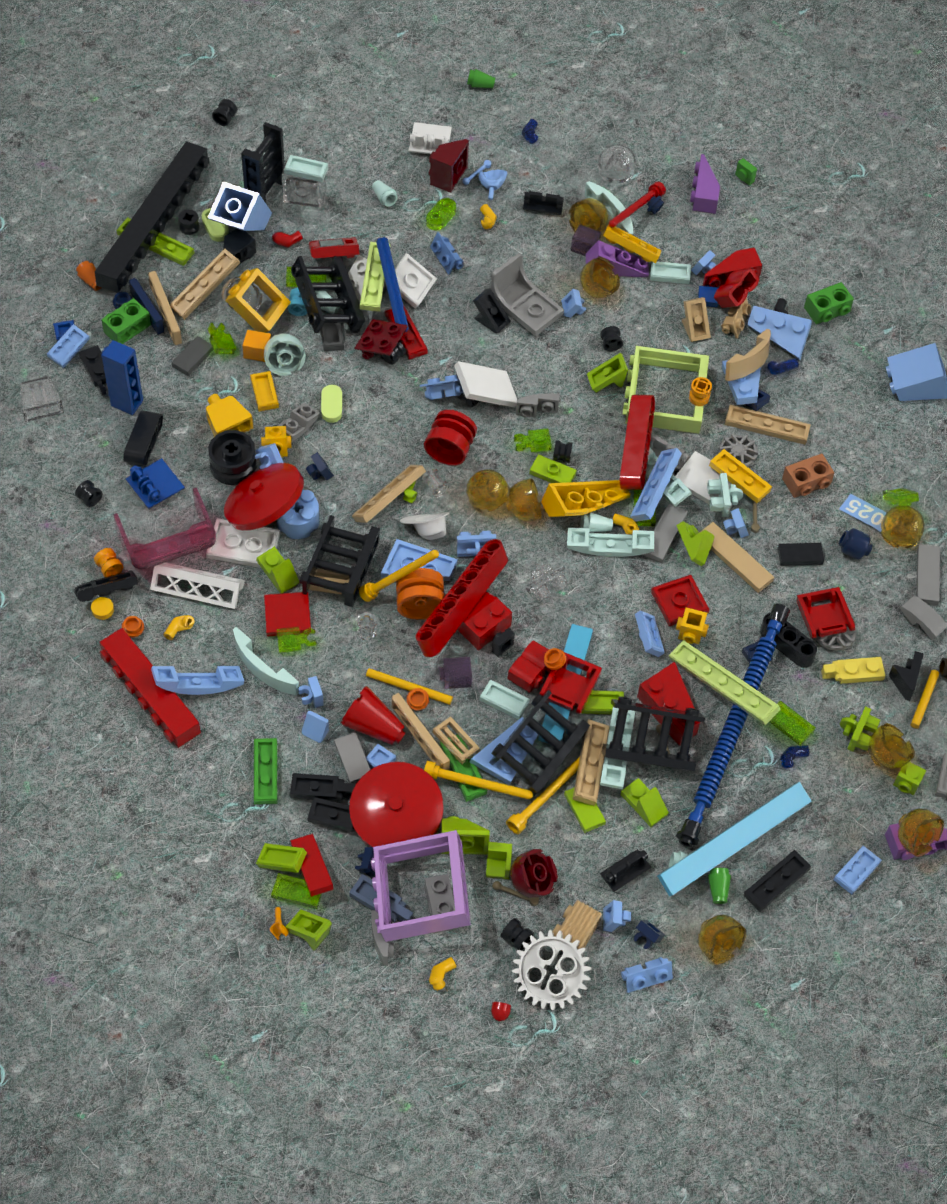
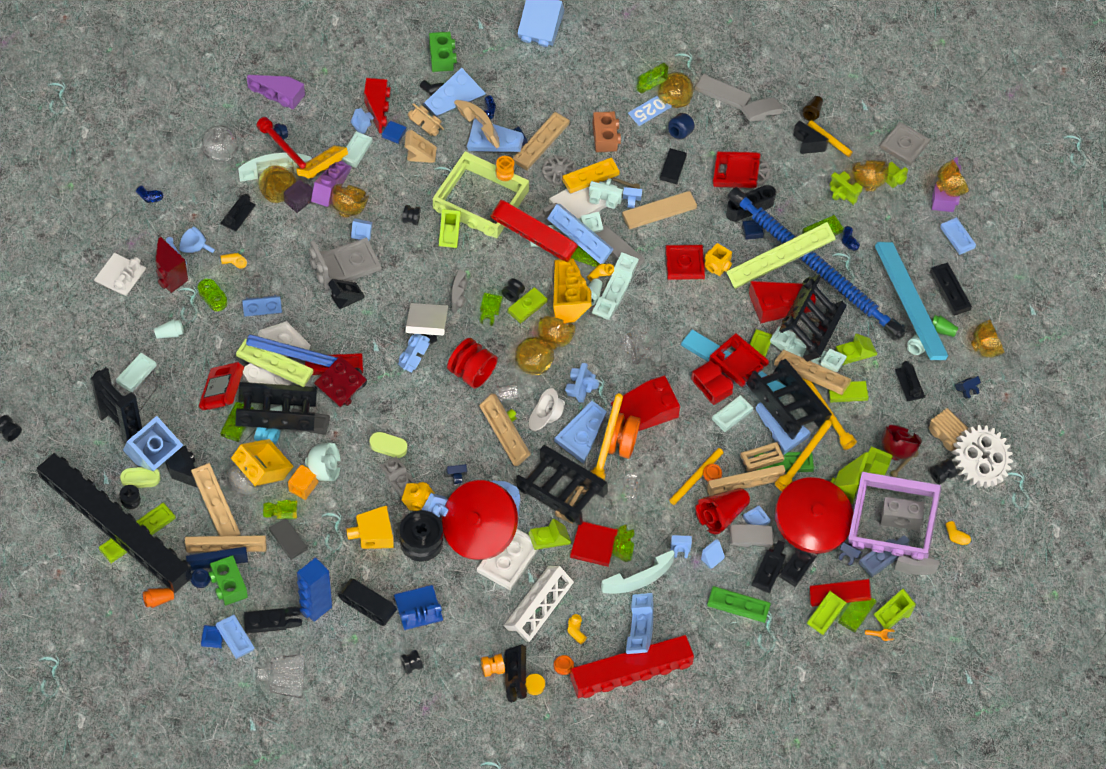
camera: 70 degrees left, 0 degrees up
clear pink windscreen [113,487,216,570] -> none
yellow tile [250,371,279,411] -> none
red arm [272,231,303,248] -> none
red beam [415,539,508,657] -> none
clear purple brick [439,657,472,689] -> none
bright green cone [467,69,495,89] -> none
red hinge [491,1002,511,1021] -> none
black plate [492,628,515,657] -> none
orange plate [544,648,566,670] -> none
light blue tile [603,900,631,932] -> none
light blue hinge [621,957,673,993] -> none
light blue plate [635,611,665,657] -> none
lime slope [676,521,714,566] -> none
red brick [714,268,759,308] -> none
bright green plate [735,158,757,186] -> none
light yellow hinge [821,657,885,684] -> none

